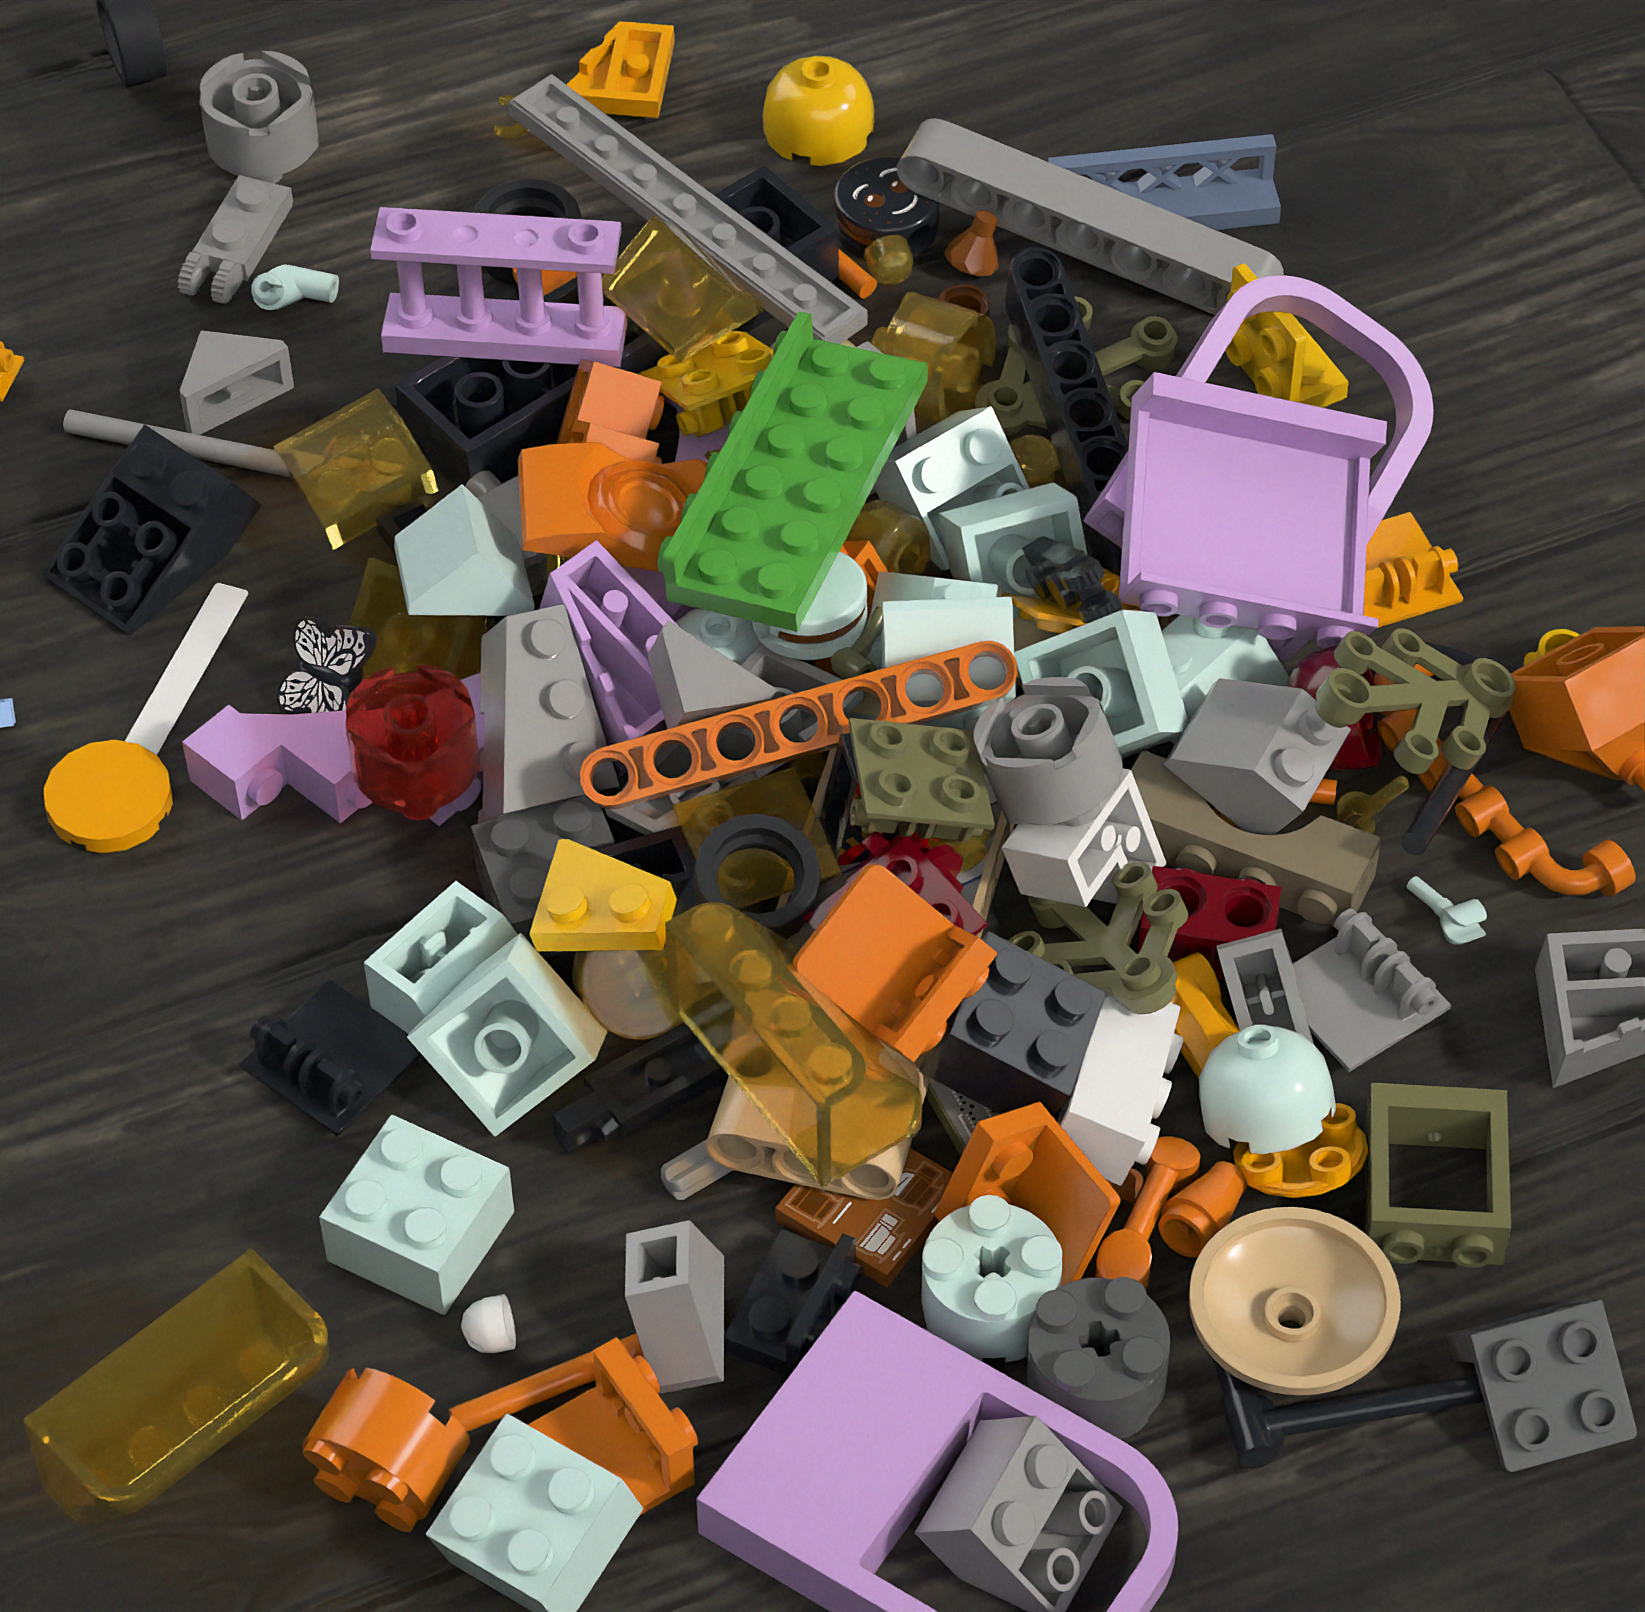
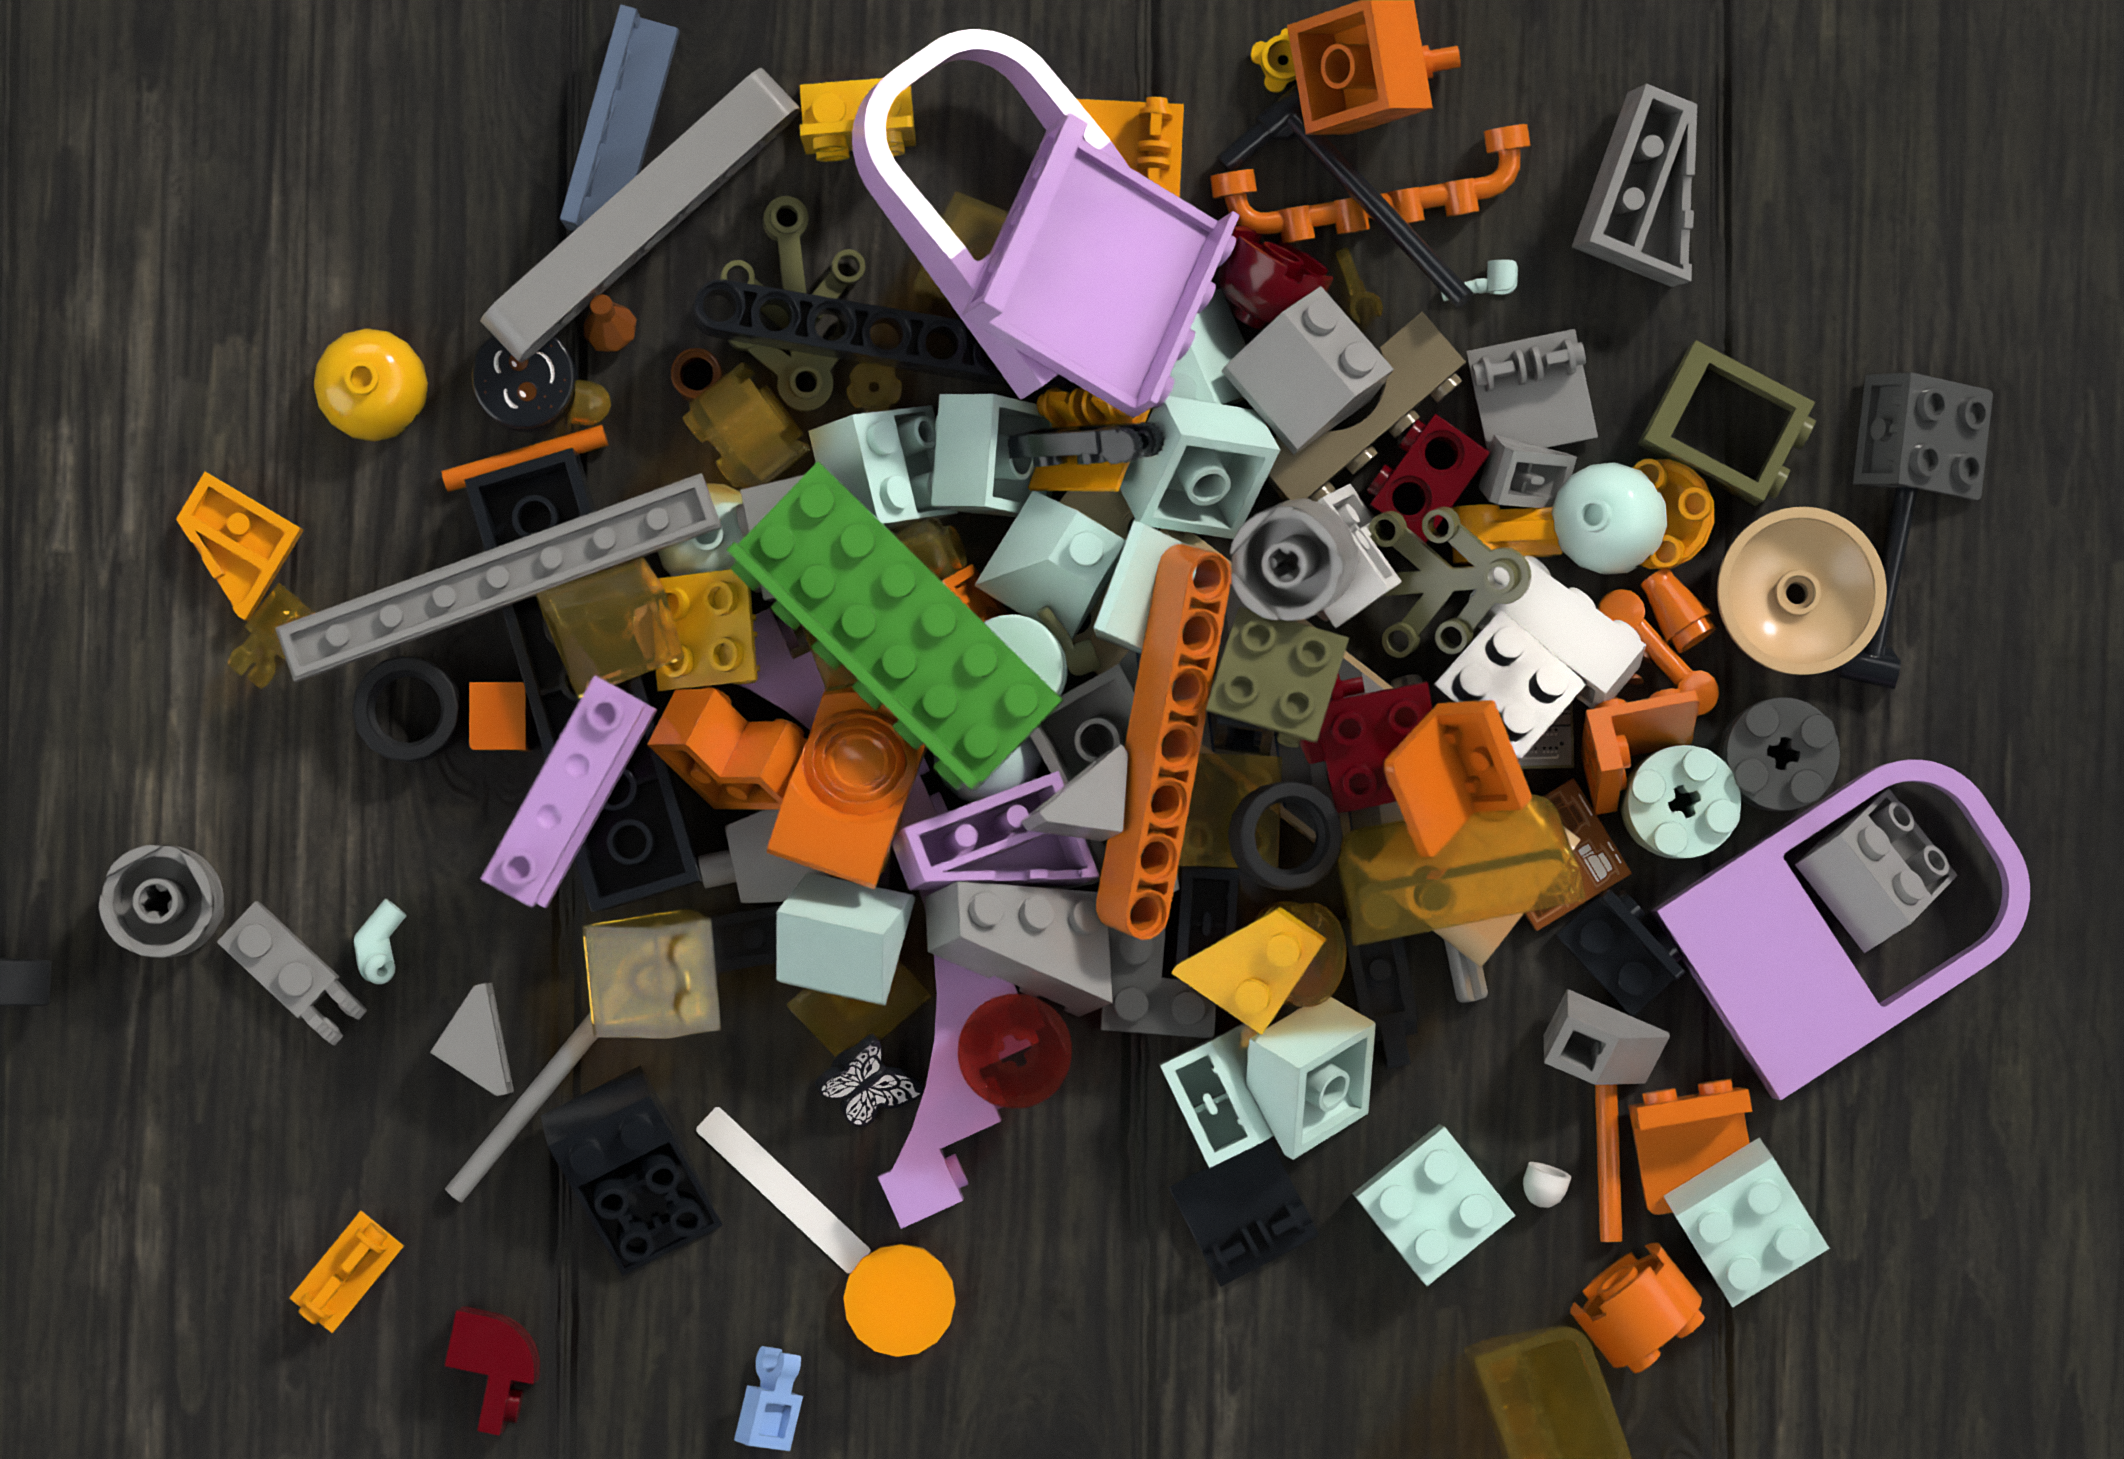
camera: 70 degrees left, 35 degrees up
olive plant [1315,628,1516,774] -> none

